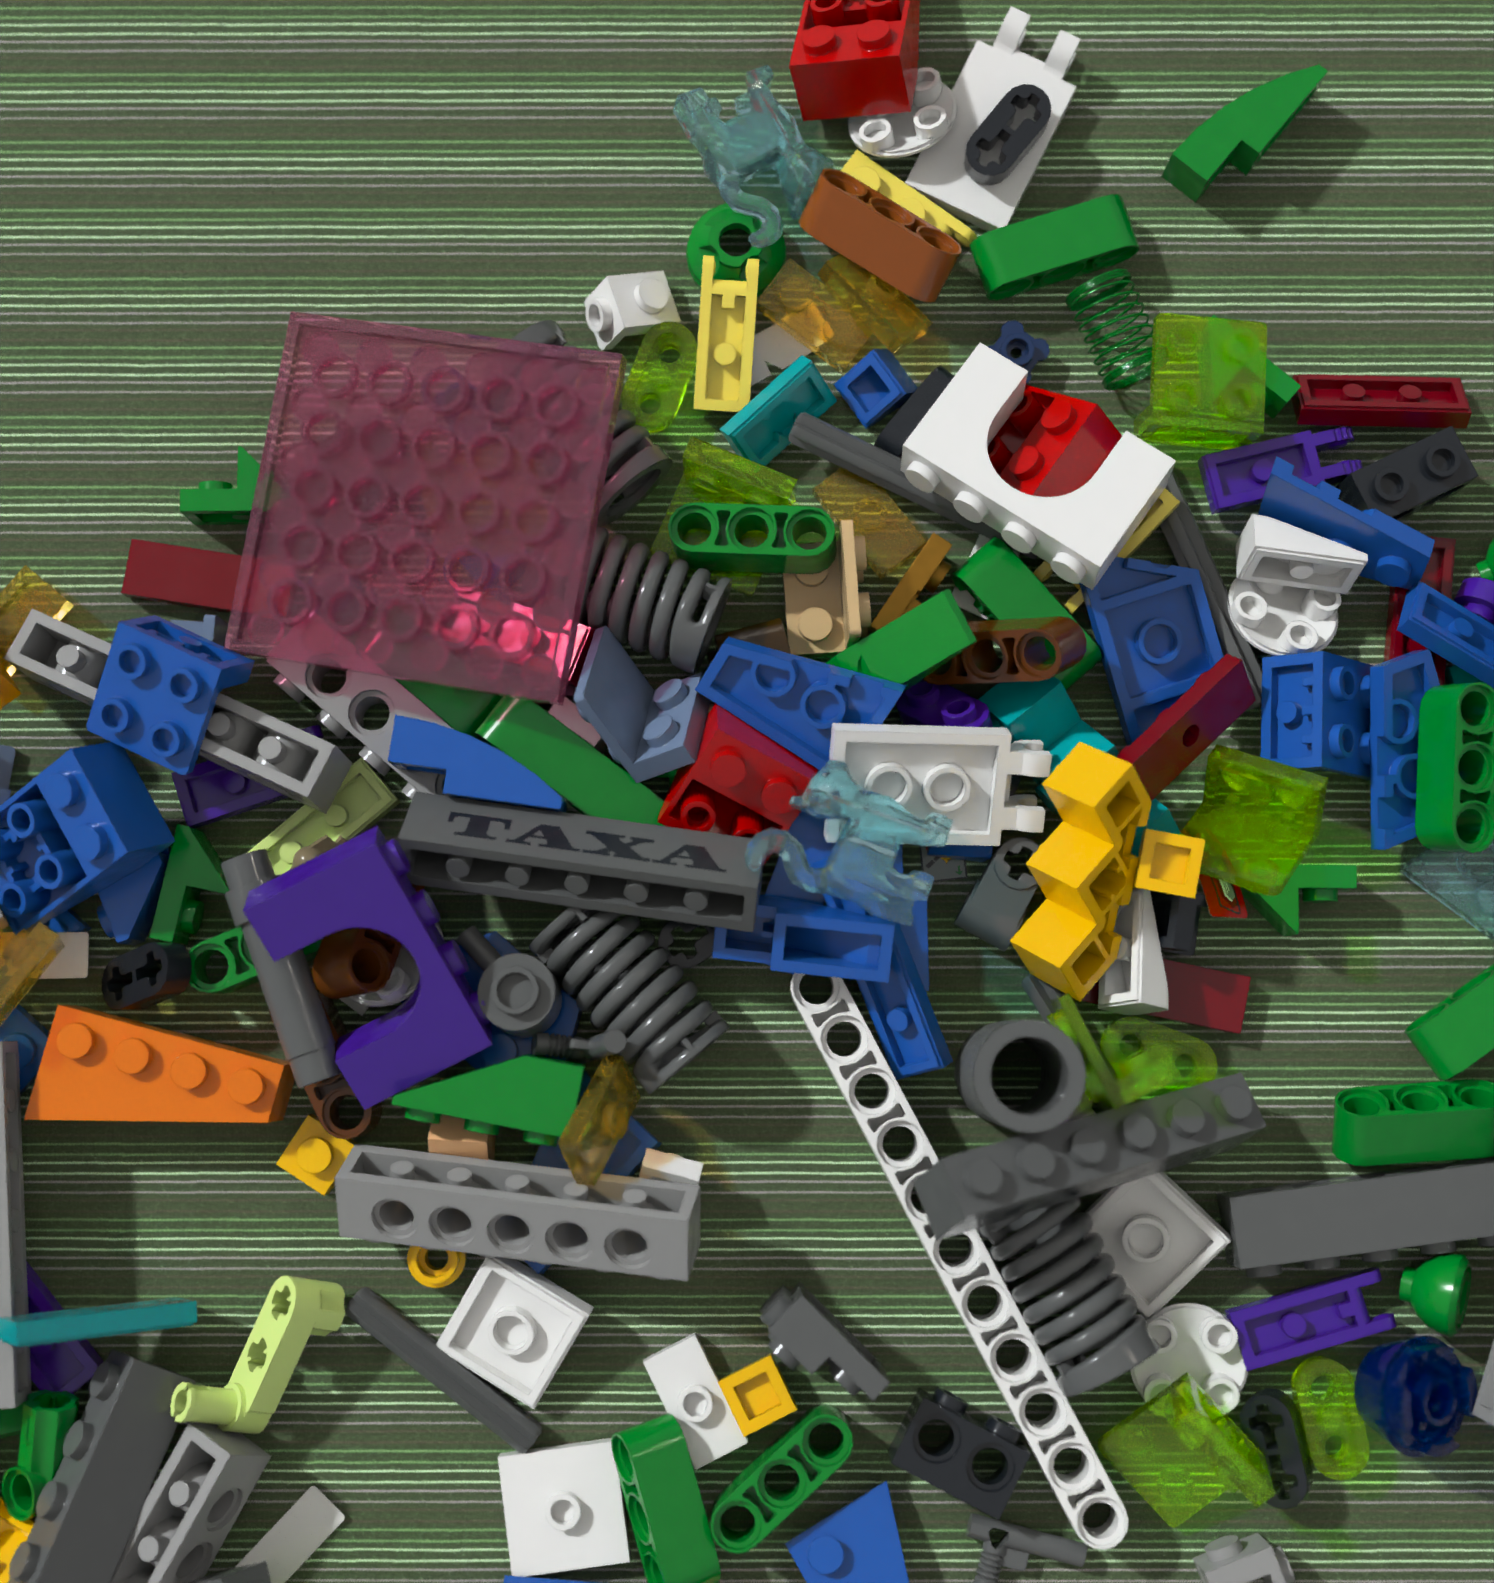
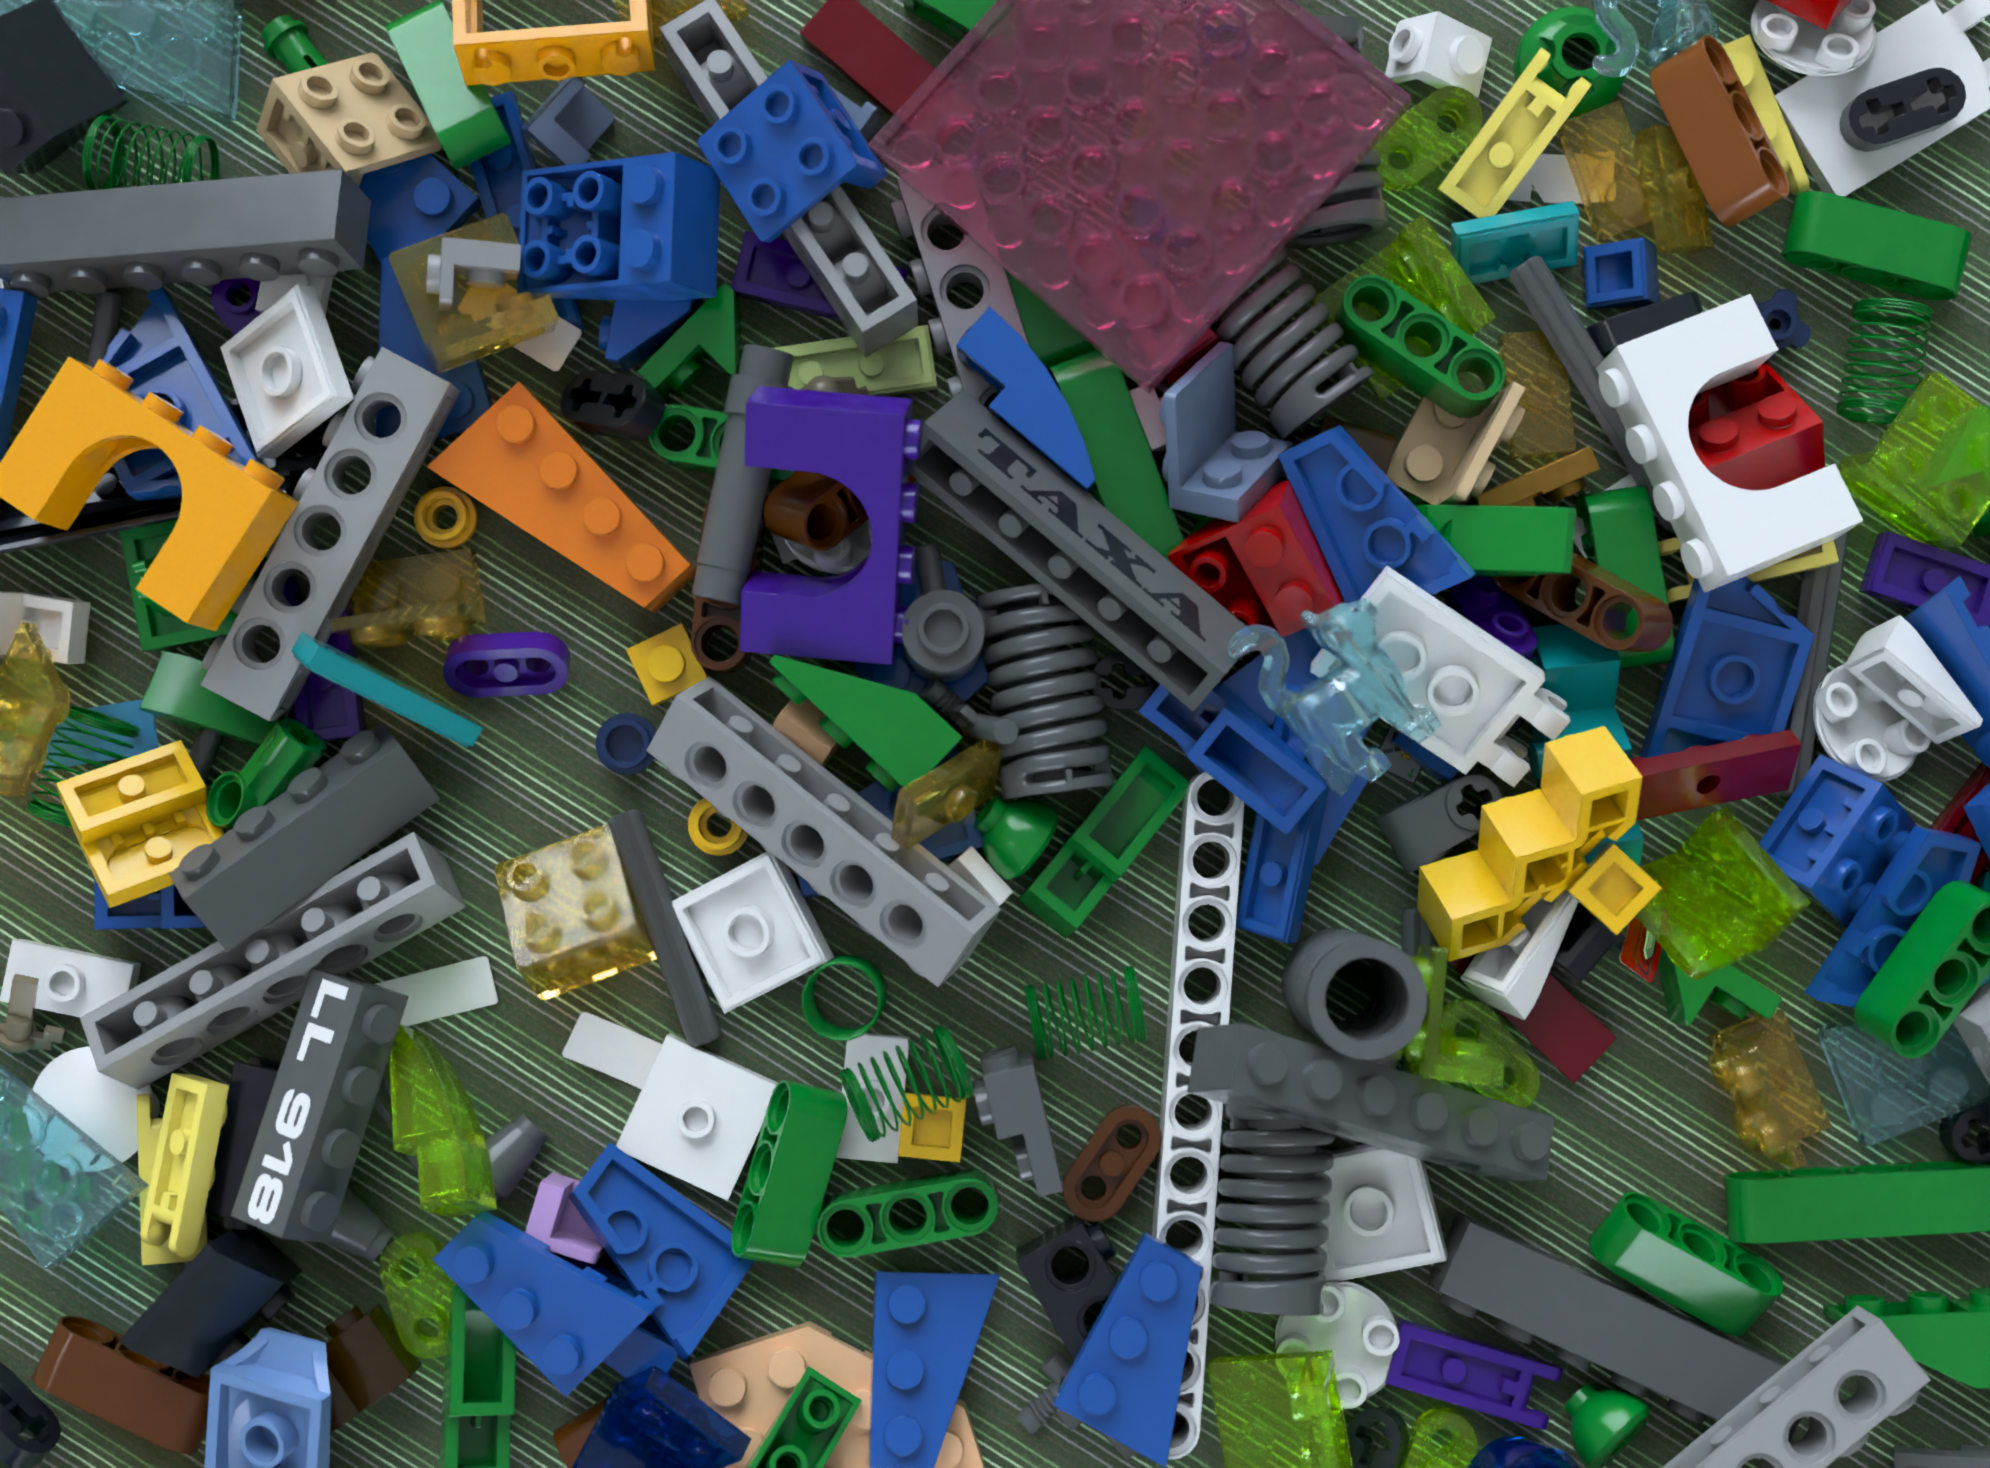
camera: 30 degrees right, 5 degrees up
yellowish green beam [170,1276,345,1434] -> none
none -> clear yellow bracket [330,548,486,649]
none -> yellow plate [414,486,477,549]
none -> dark purple plate [443,632,571,697]
none -> clear yellow bracket [495,825,657,1001]
none -> white sticker [562,1012,662,1089]
none -> dark blue plate [596,713,656,775]
none -> green piece [802,955,886,1041]
none -> green piece [840,1025,974,1143]
none -> green brick [973,796,1058,880]
none -> green slope [1018,746,1190,939]
none -> green piece [1024,965,1147,1061]
none -> blue wing [1053,1232,1202,1468]
none -> reddish brown plate [1062,1104,1161,1222]
none -> clear yellow bracket [1707,1009,1831,1169]

